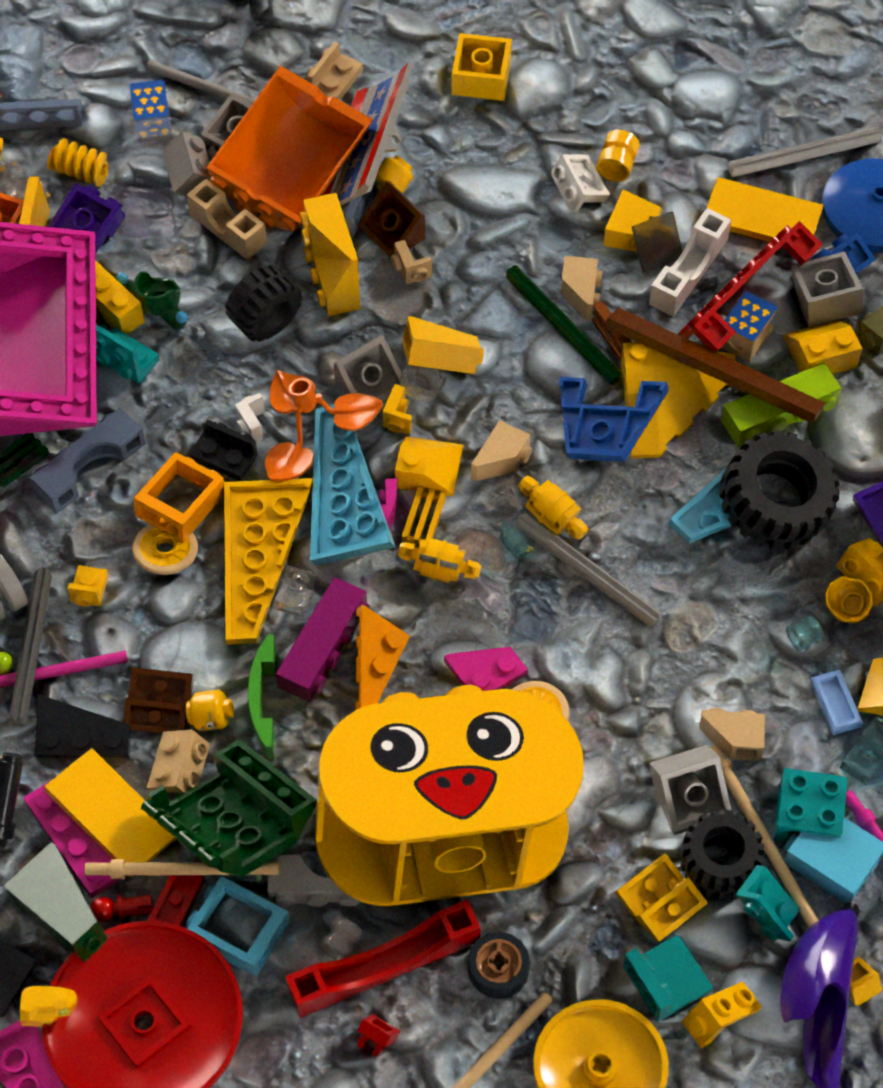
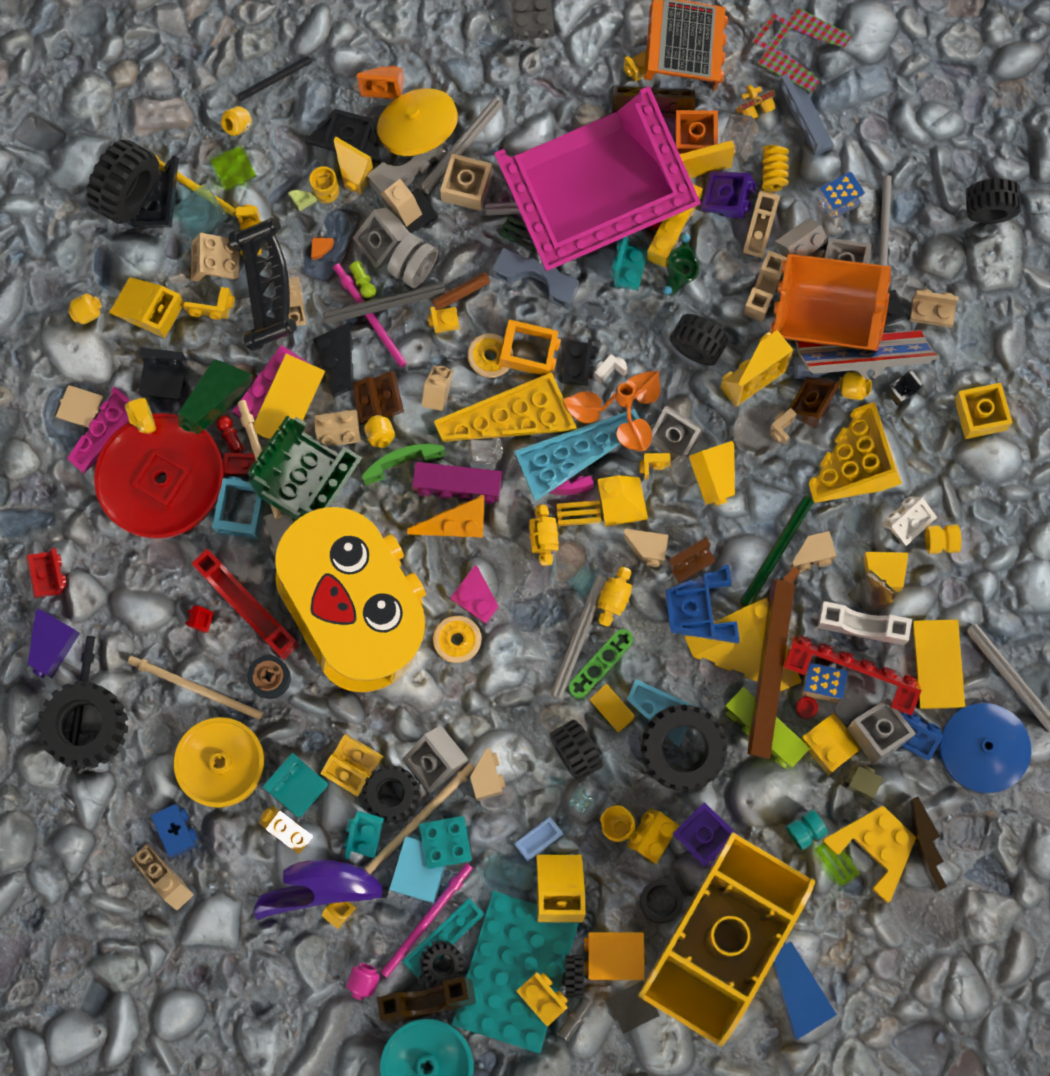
camera: 75 degrees right, 15 degrees up
none -> tan slope [421,366,454,411]
none -> dark orange axle [432,273,490,310]
none -> black tyre [550,719,603,781]
none -> bright green beam [569,629,633,699]
none -> yellow slope [589,683,635,733]
none -> reddish brown bracket [668,537,716,583]
none -> tan slope [743,190,780,258]
none -> red tile [795,696,818,720]
none -> yellow slope [808,402,903,503]
none -> black bracket [884,370,923,406]

